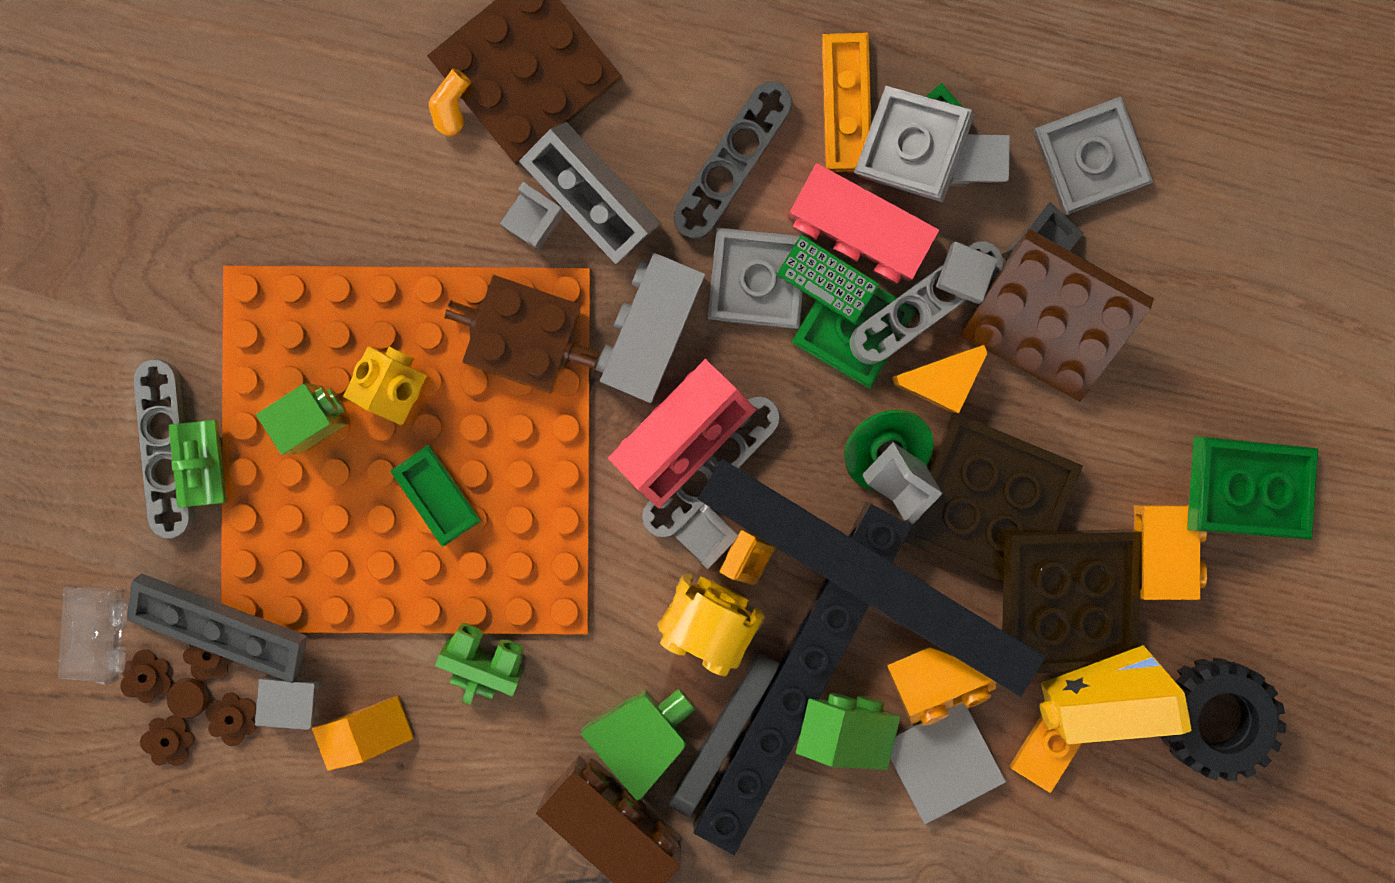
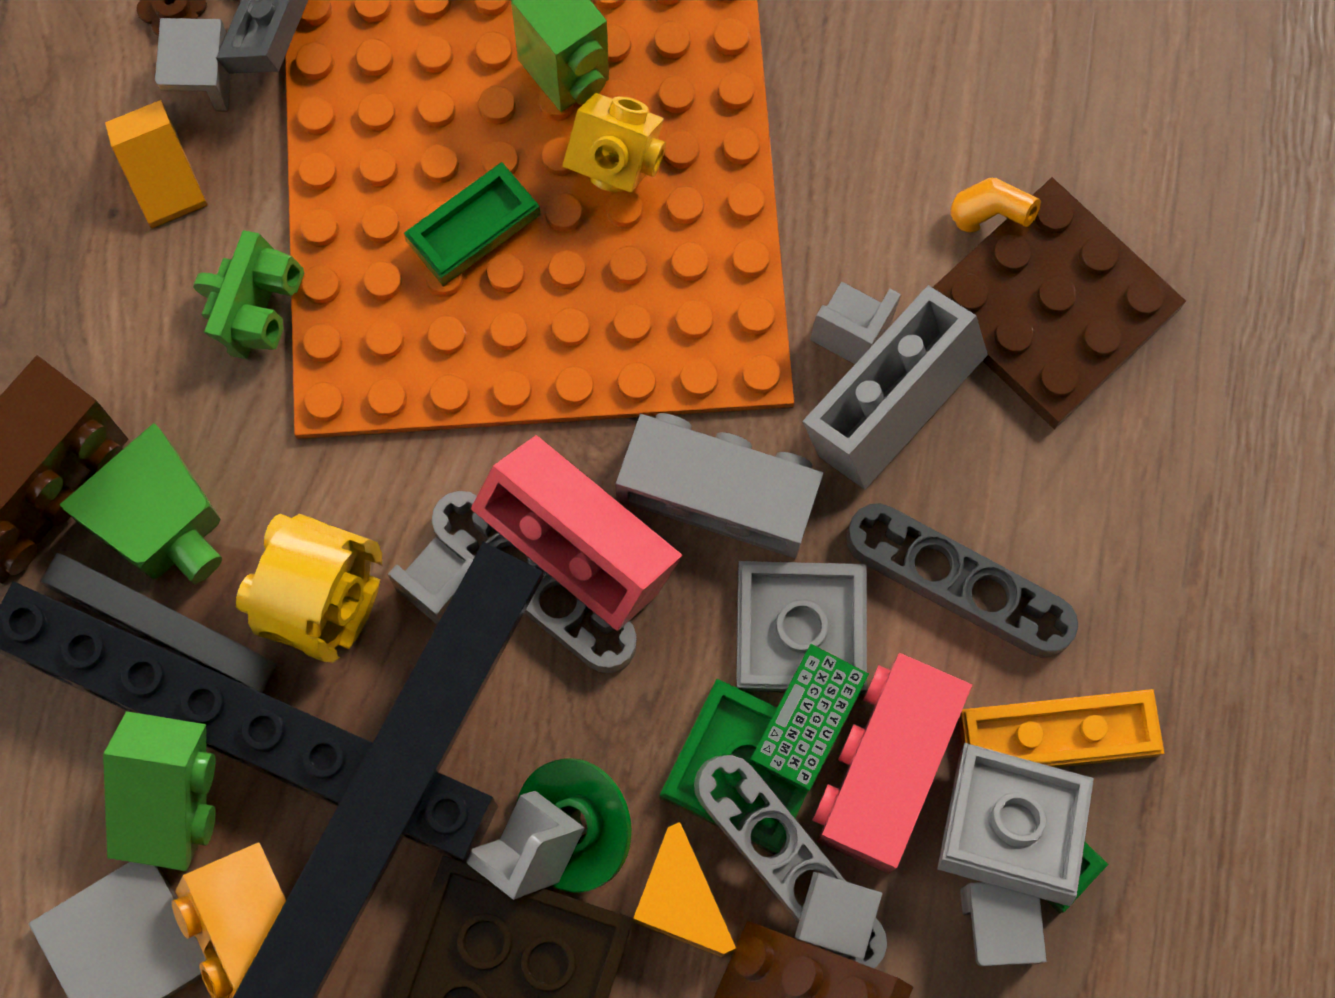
camera: 85 degrees right, 15 degrees down
reddish brown plate [444,275,600,394] -> none
light orange plate [719,530,776,585] -> none

